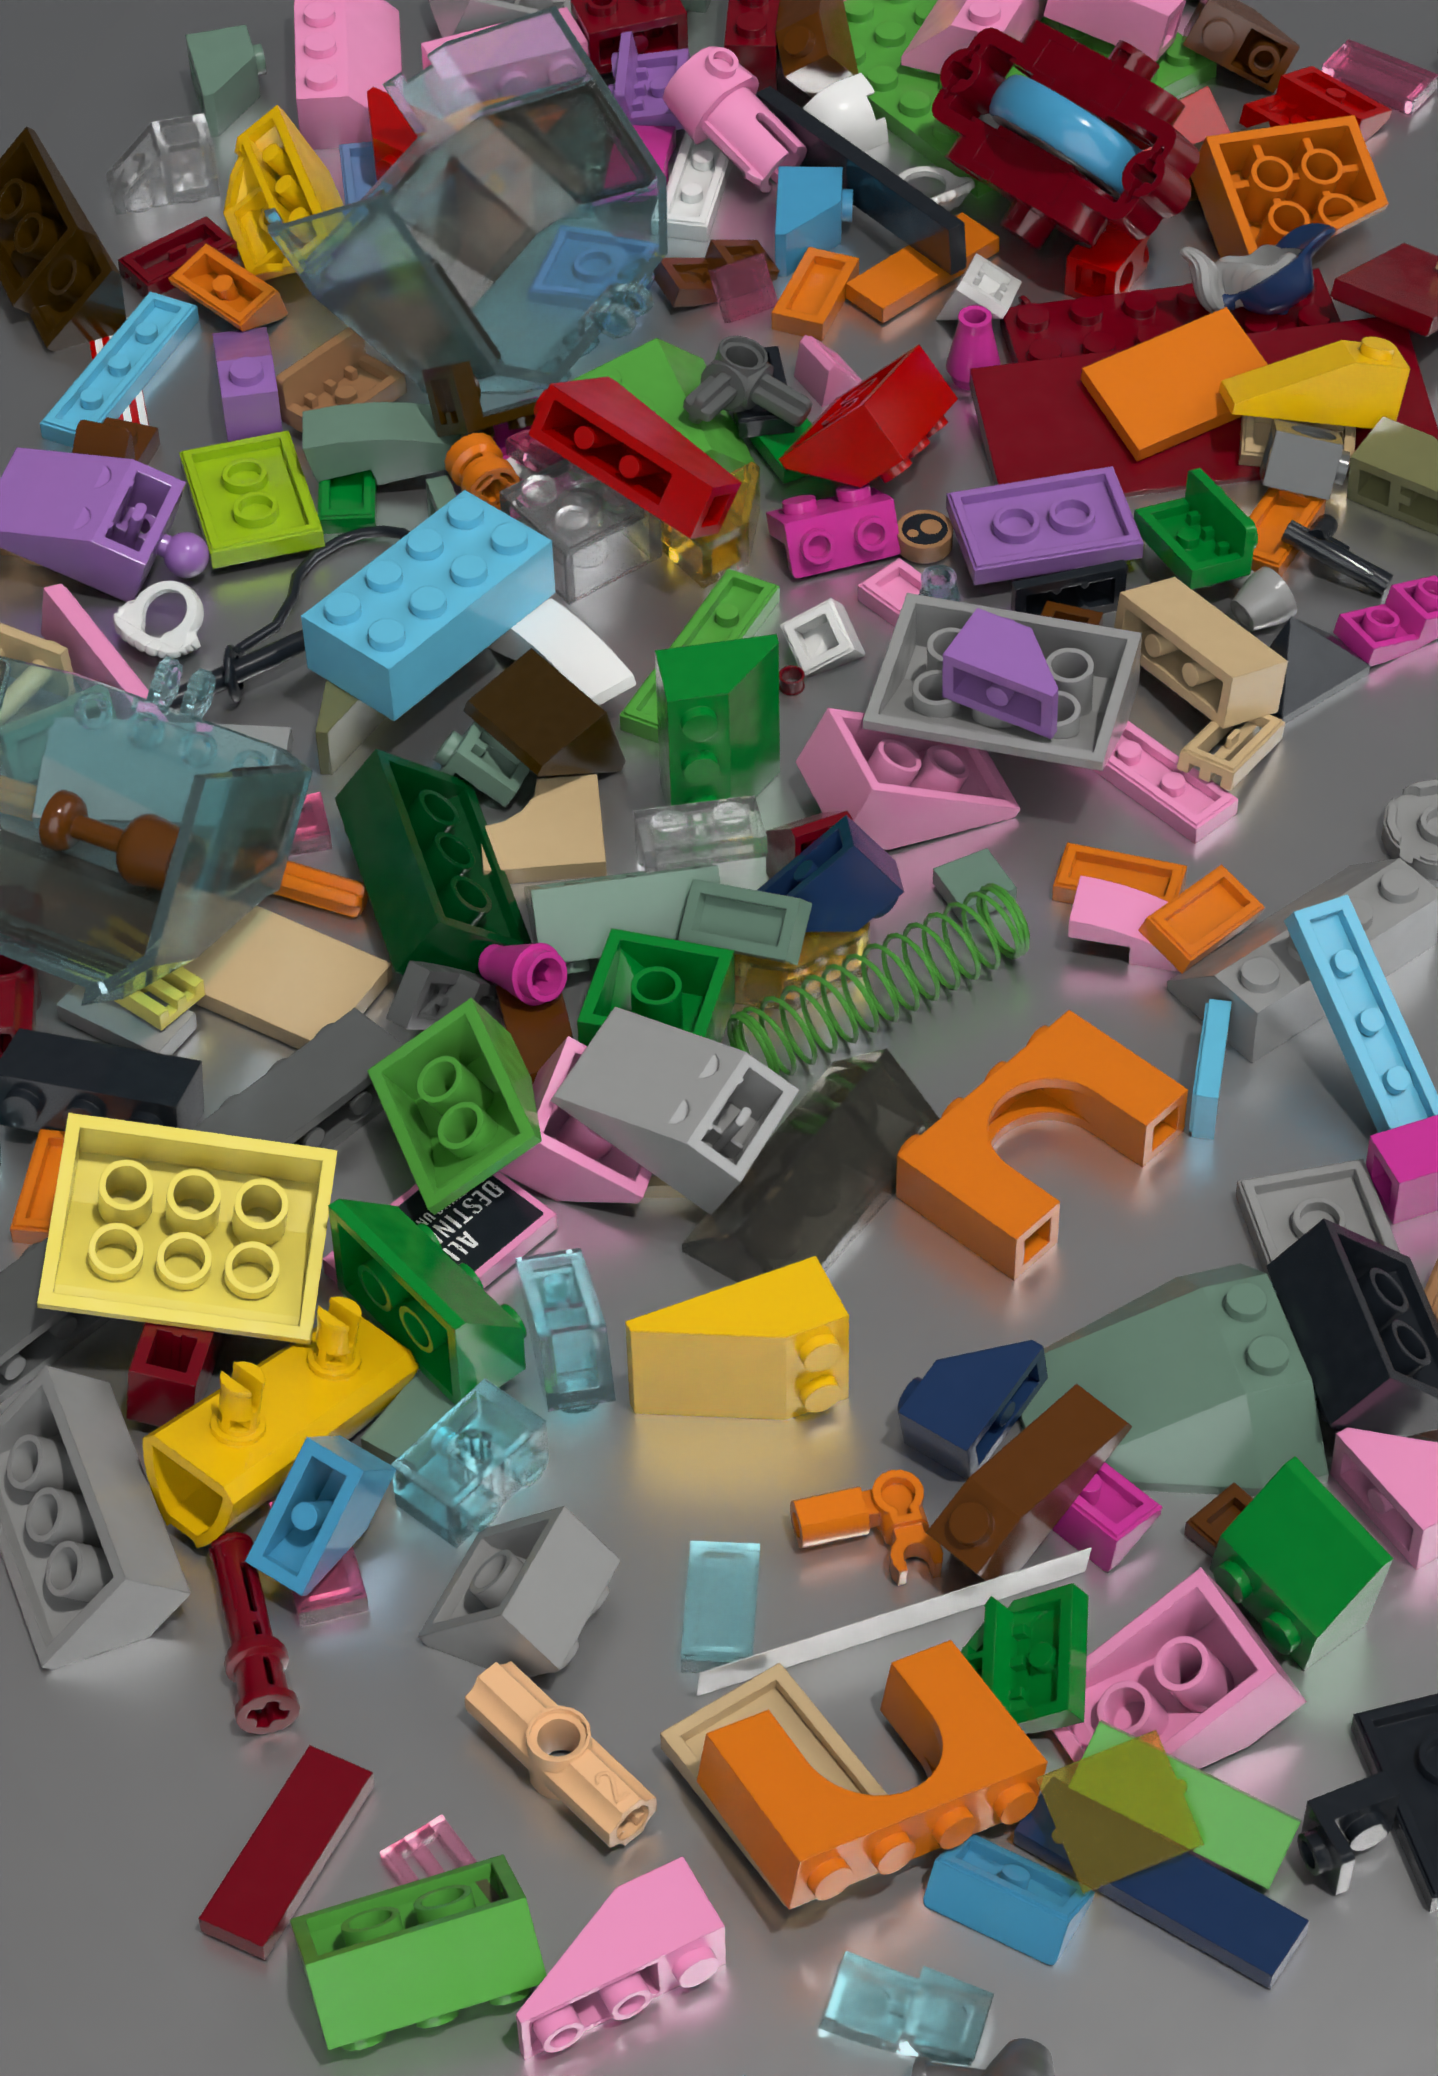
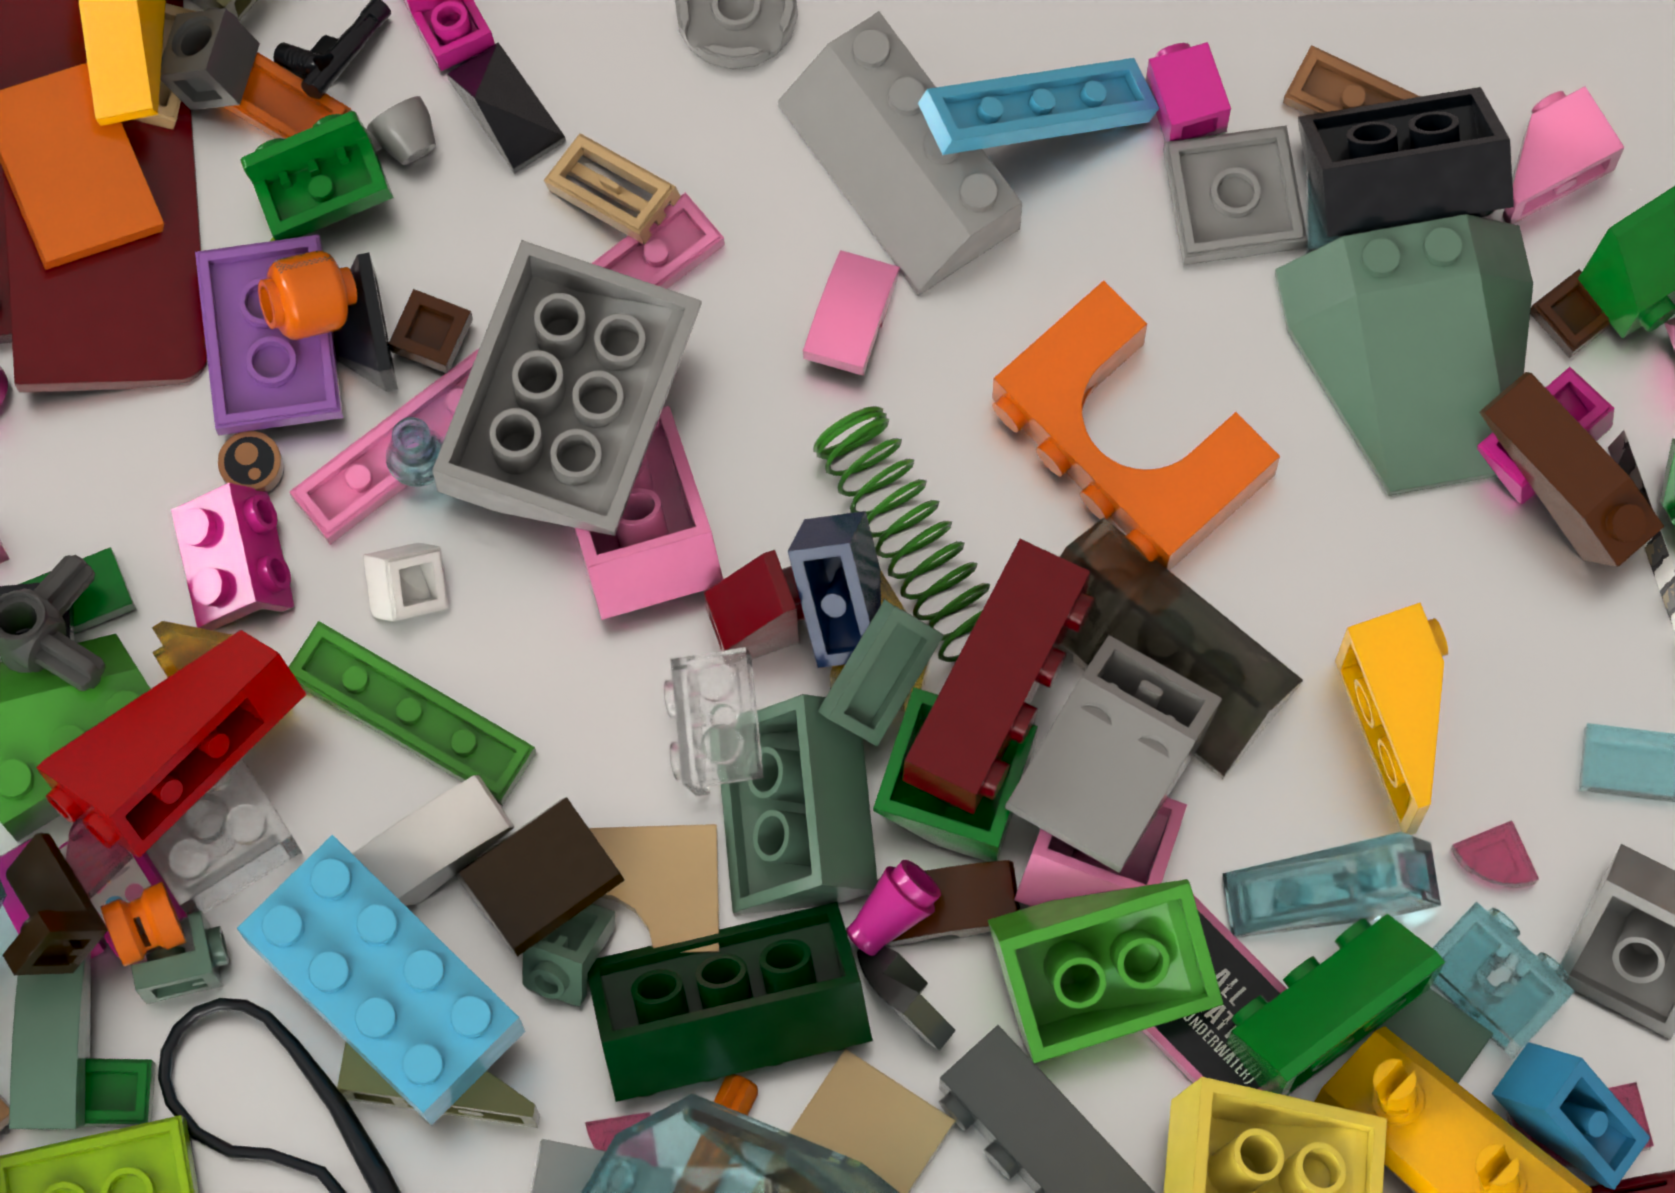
camera: 85 degrees left, 25 degrees up
green slope [655,634,780,831] -> none
red slope [779,344,958,488] -> none
dark red piece [779,665,805,696] -> none
orange bar [790,1470,944,1586] -> none
dark blue slope [897,1340,1048,1479] -> none
sand green tile [933,848,1017,923] -> none
medium lavender slope [942,608,1058,739] -> none
orange tile [1052,842,1187,904] -> none
tan brick [1114,577,1288,729] -> none
orange tile [1138,864,1265,974] -> none
medium azure tile [1189,999,1232,1140] -> none
none -> orange head [258,250,357,340]
none -> dark red brick [903,539,1095,815]
none -> clear pink tile [1450,820,1539,888]

